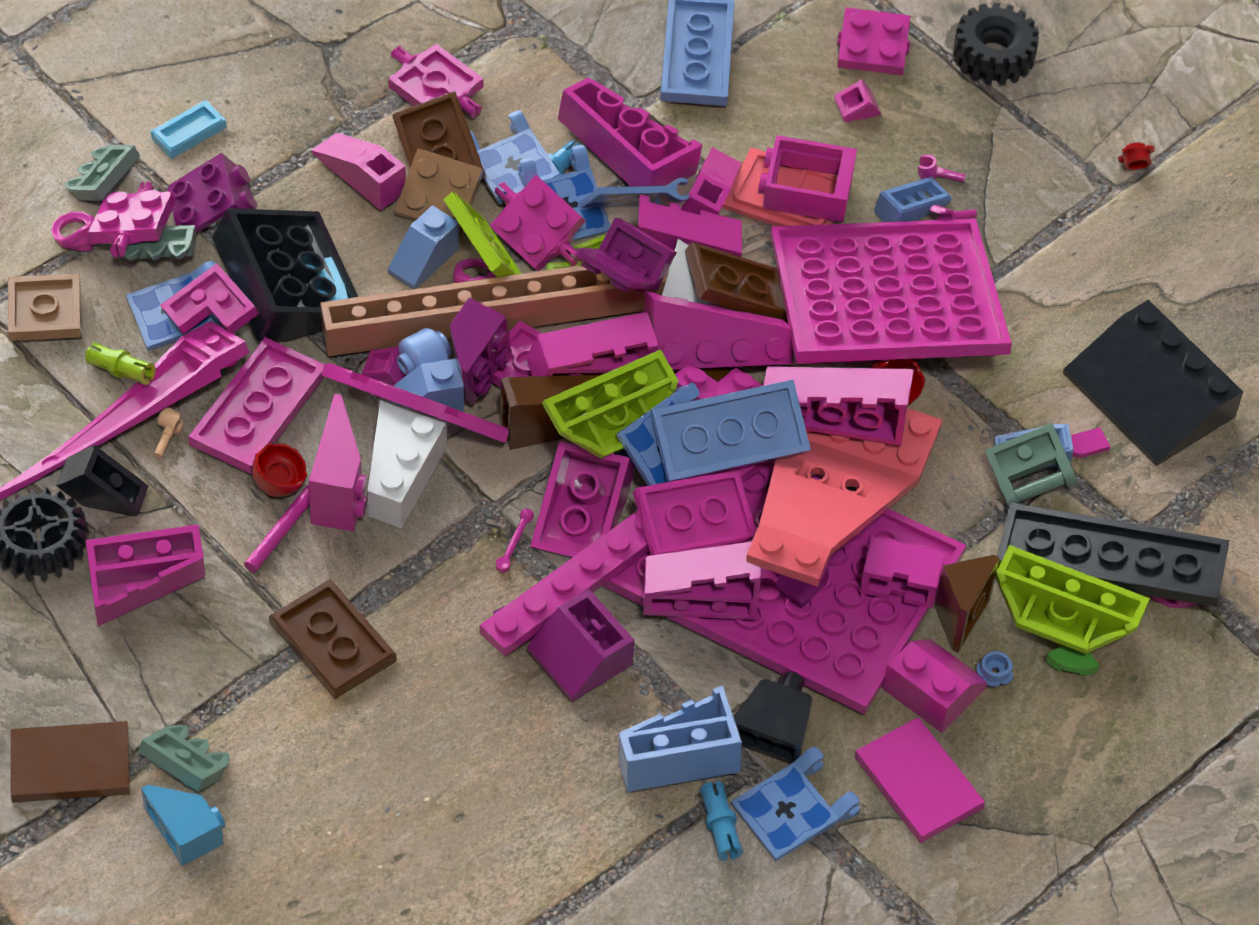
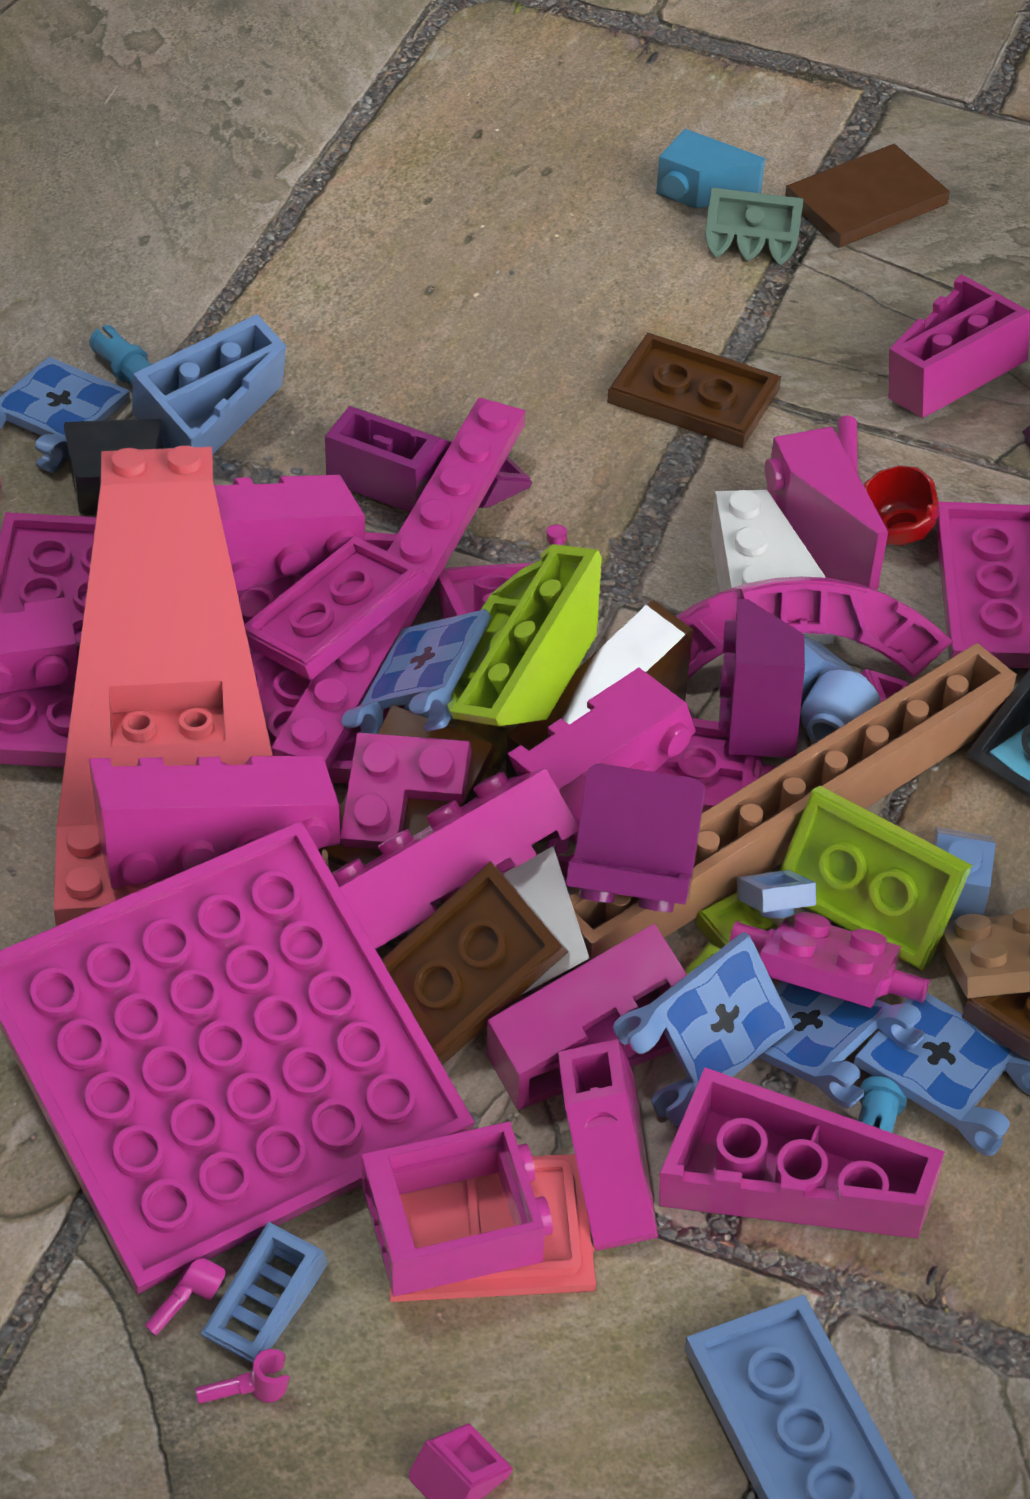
camera: 155 degrees right, 5 degrees down
medium blue plate [650,379,811,482] -> none
none -> medium blue plate [737,870,816,918]

